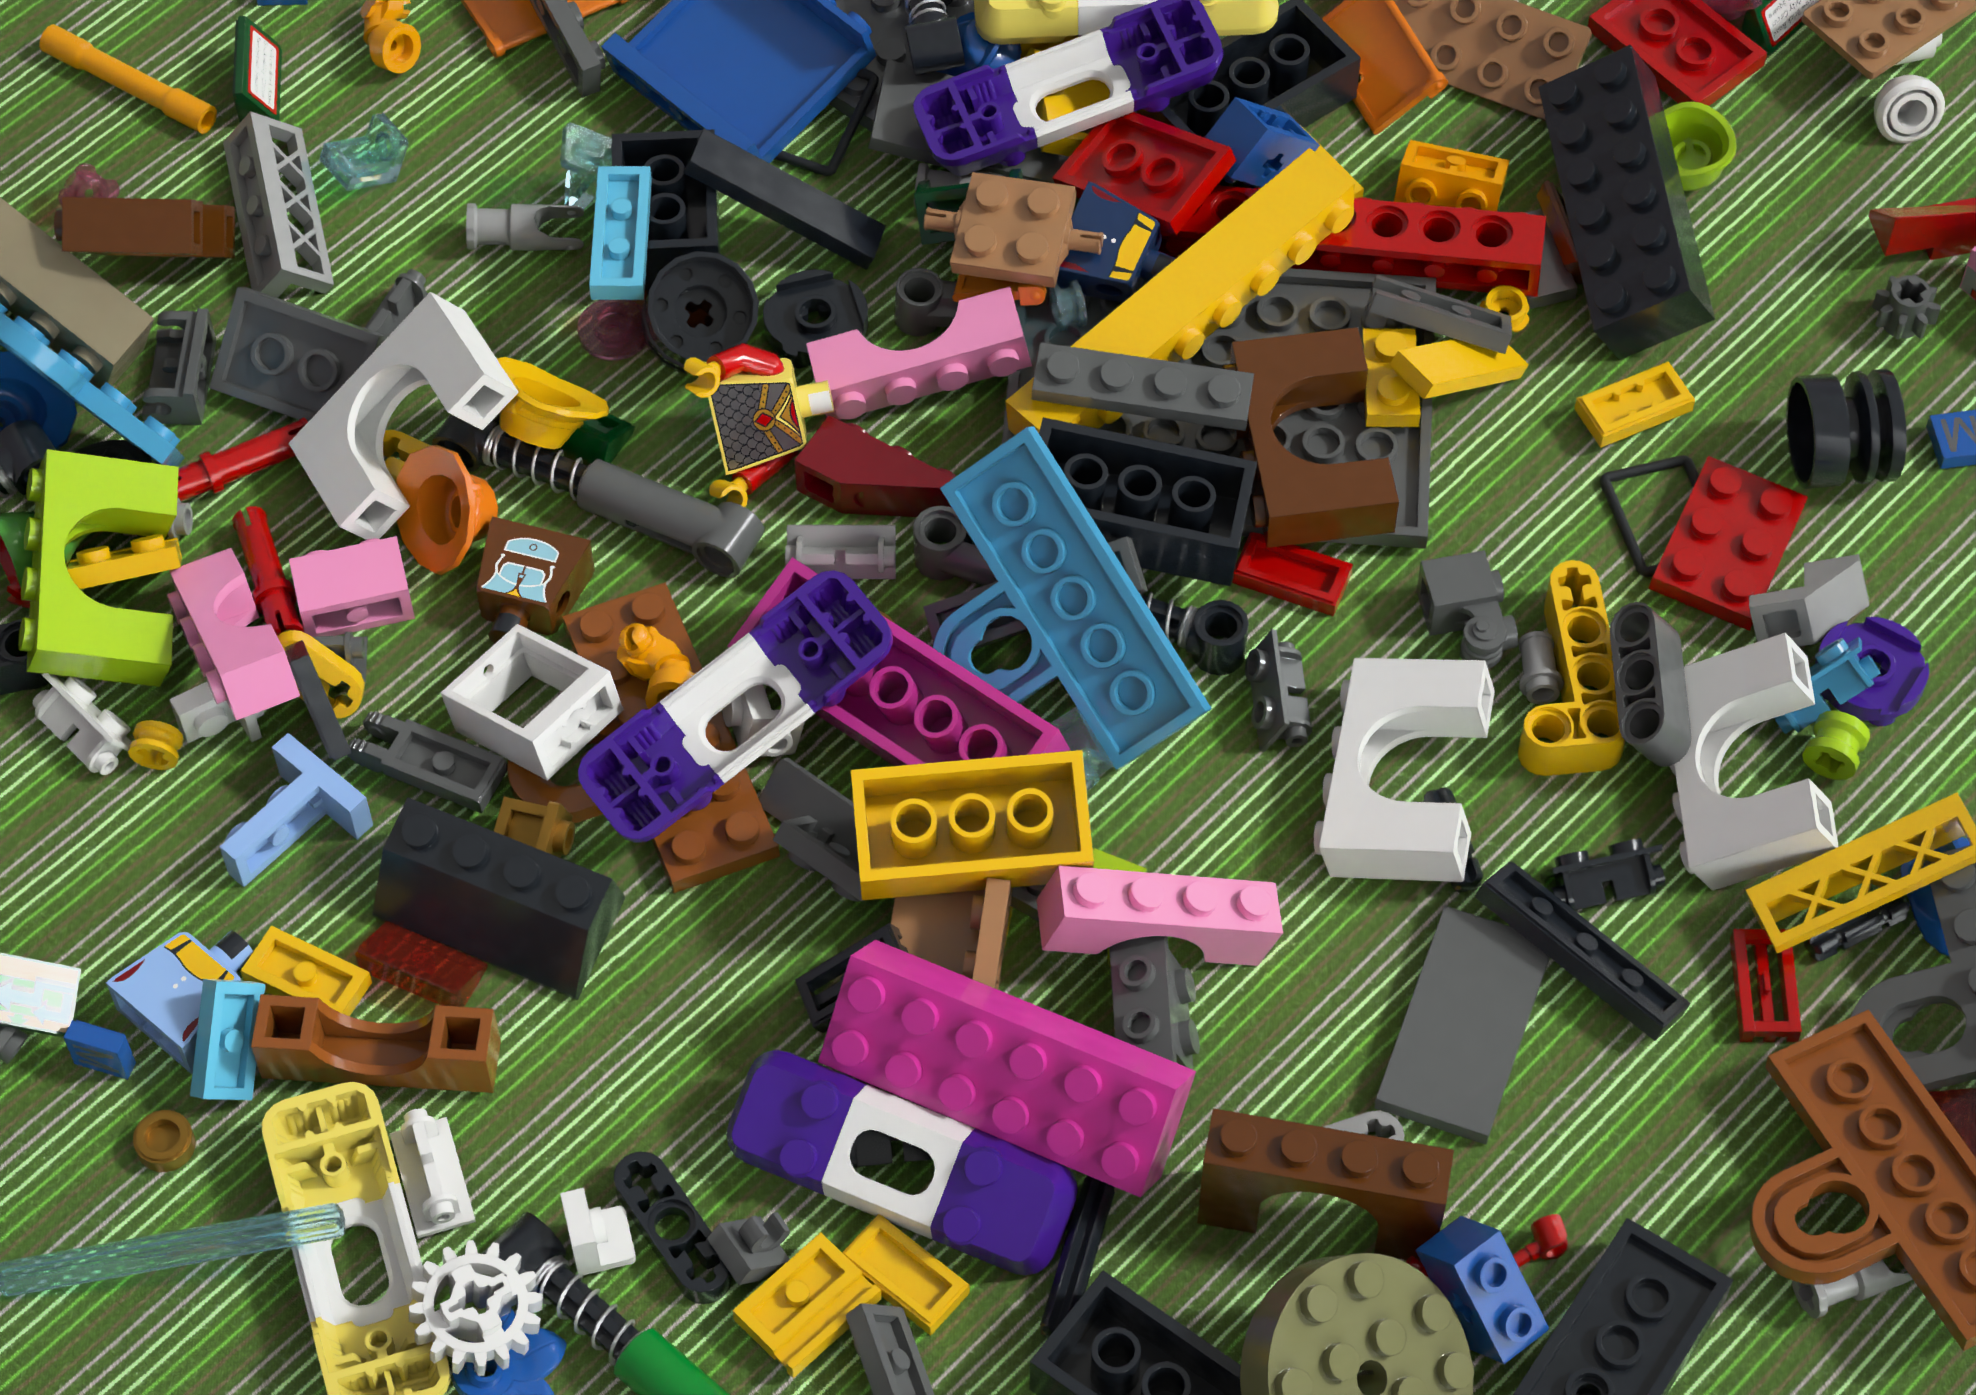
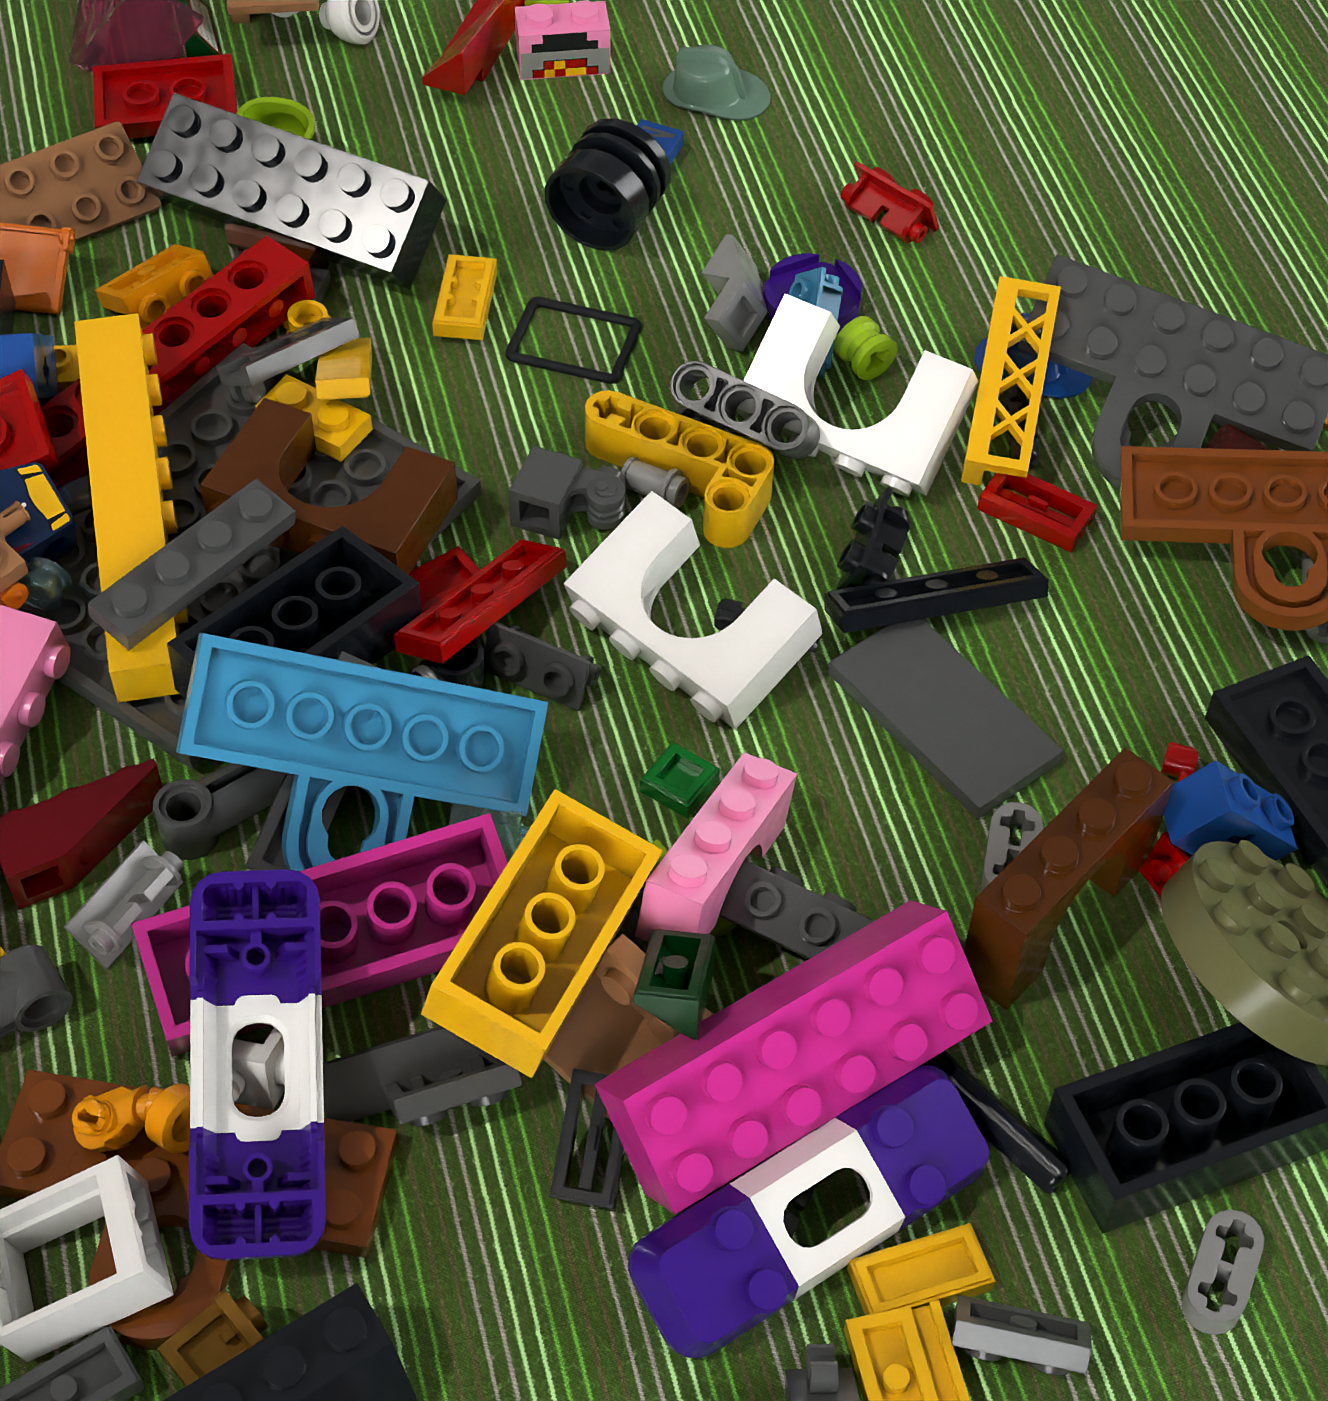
camera: 60 degrees left, 5 degrees down
red plate [1648,456,1808,631] -> none
dark grey gear [1872,275,1941,340] -> none
none -> red tile [394,539,567,664]
none -> dark green slope [633,929,715,1040]
none -> green tile [640,742,720,819]

